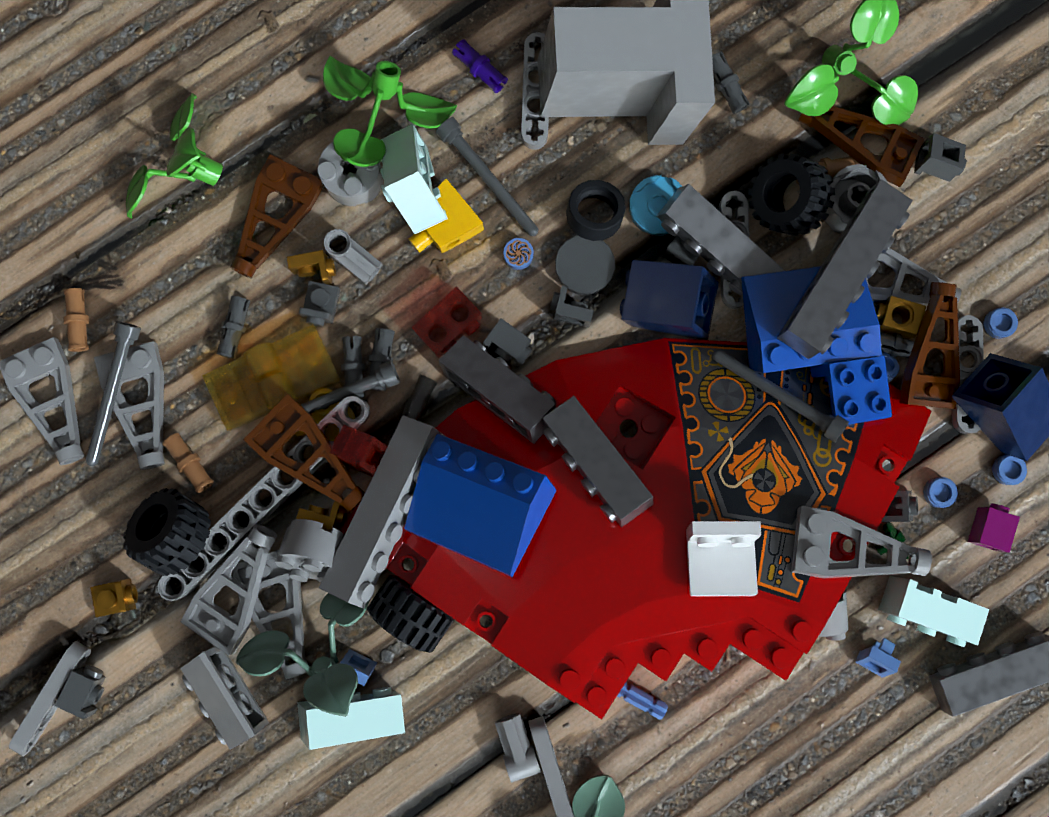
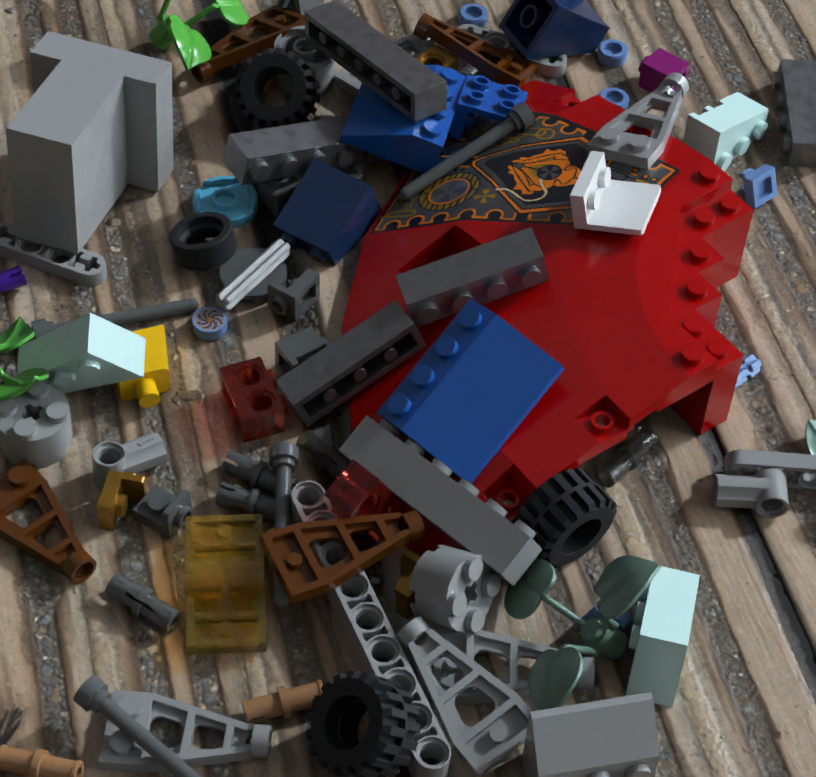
camera: 70 degrees left, 35 degrees down
none -> light grey axle [216,239,291,311]

